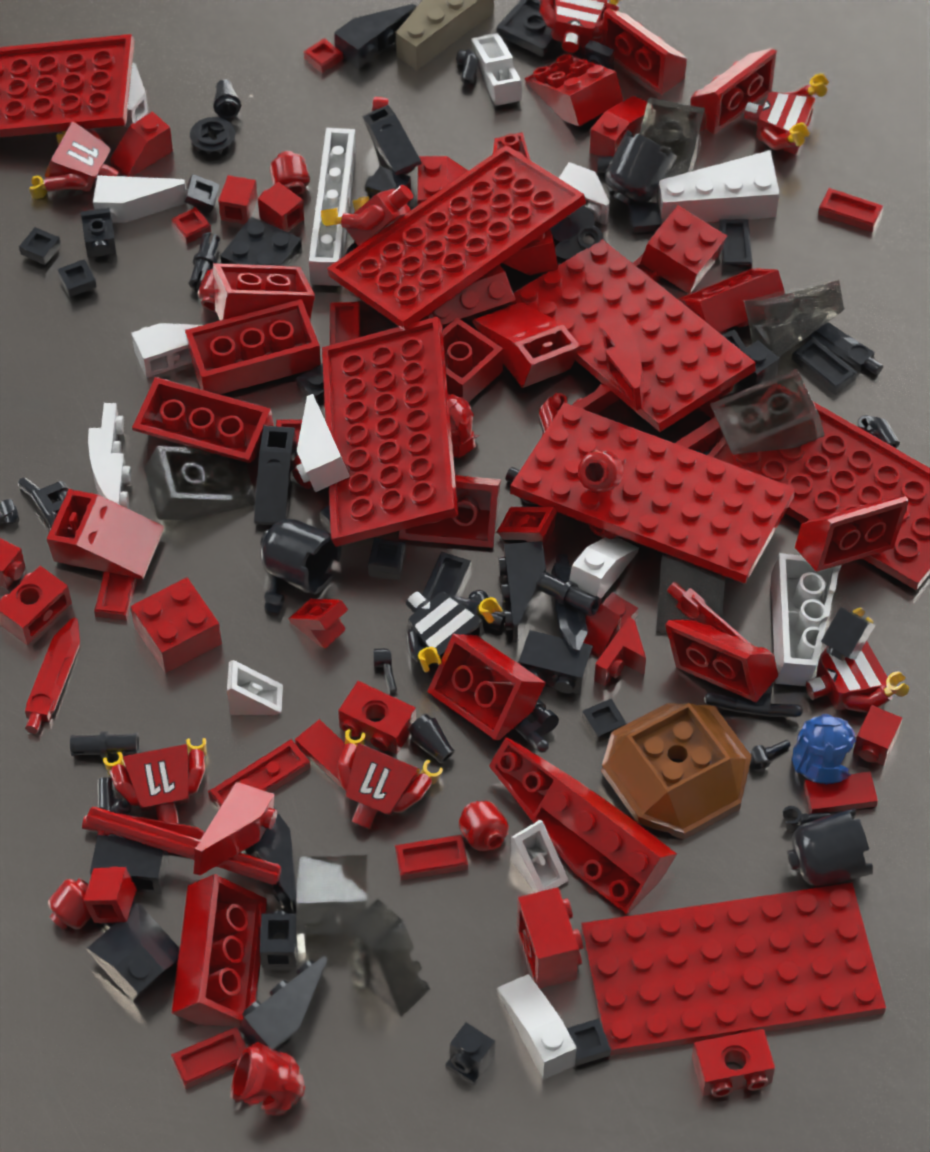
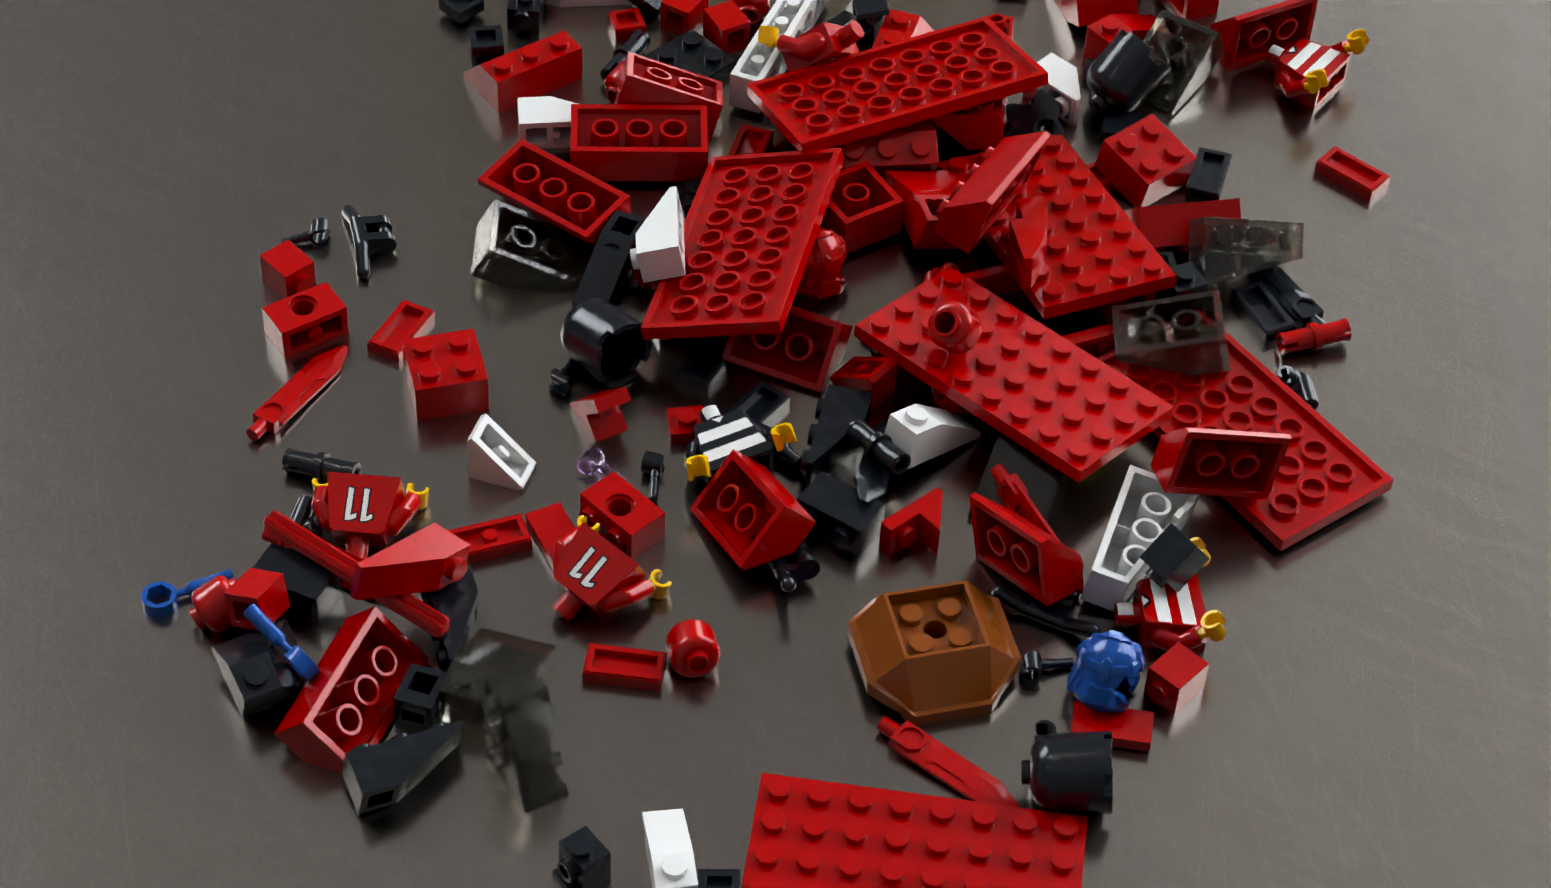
camera: 15 degrees right, 10 degrees down
slope [47,489,164,579] -> none
white slope [88,403,131,508] -> none
red tile [171,1026,247,1090] -> none
red helmet [231,1042,305,1116] -> none
black cone [407,714,455,764] -> none
red wedge [489,738,677,914] -> none
white slope [511,820,569,893] -> none
red brick [517,887,583,989] -> none
black tile [582,698,627,743] -> none
red slope [583,592,639,658] -> none
white wedge [657,151,779,224] -> none
none -> blue piece [141,569,234,618]
none -> blue piece [243,604,320,682]
none -> red slope [463,30,583,114]
none -> clear purple hand [576,448,629,482]
none -> red plate [666,405,703,445]
none -> red piece [877,716,1020,807]
none -> red slope [933,131,1051,254]
none -> red pin [1276,318,1352,355]

